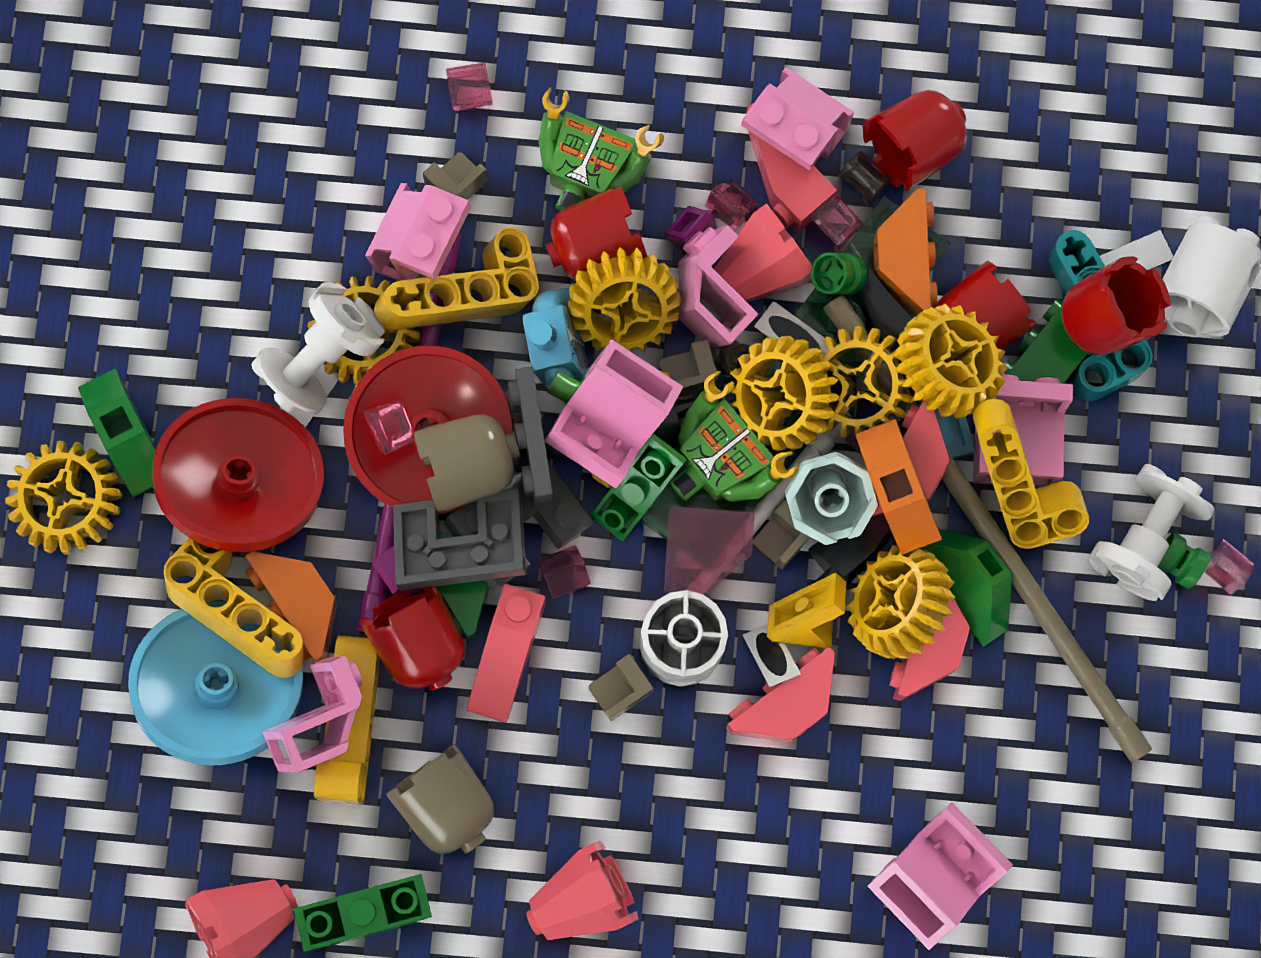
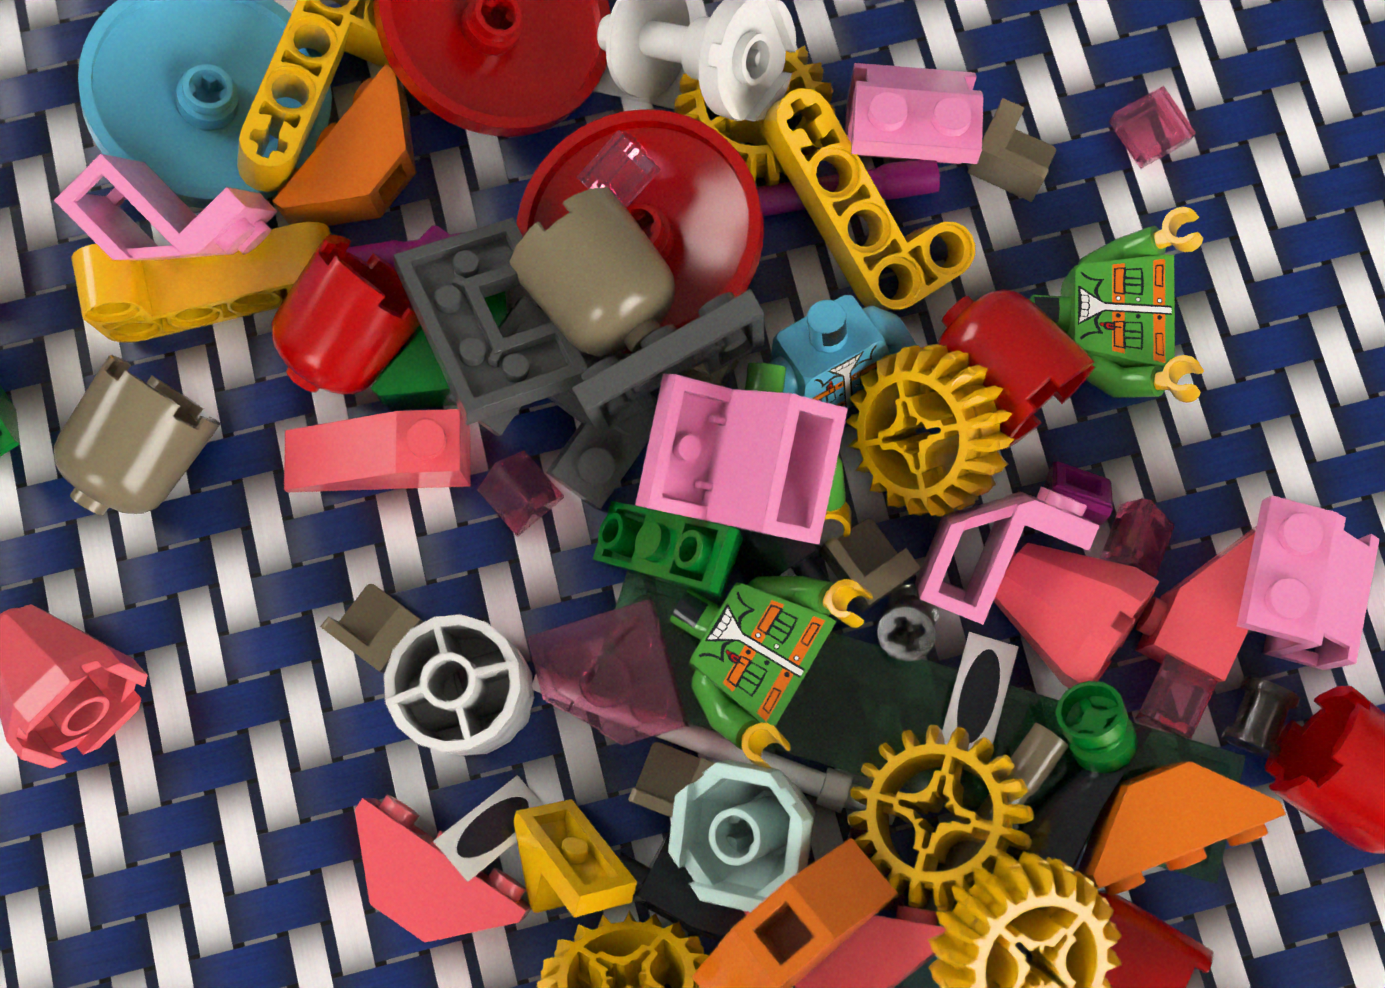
camera: 75 degrees right, 0 degrees up
yellow gear [730,336,840,451] -> none

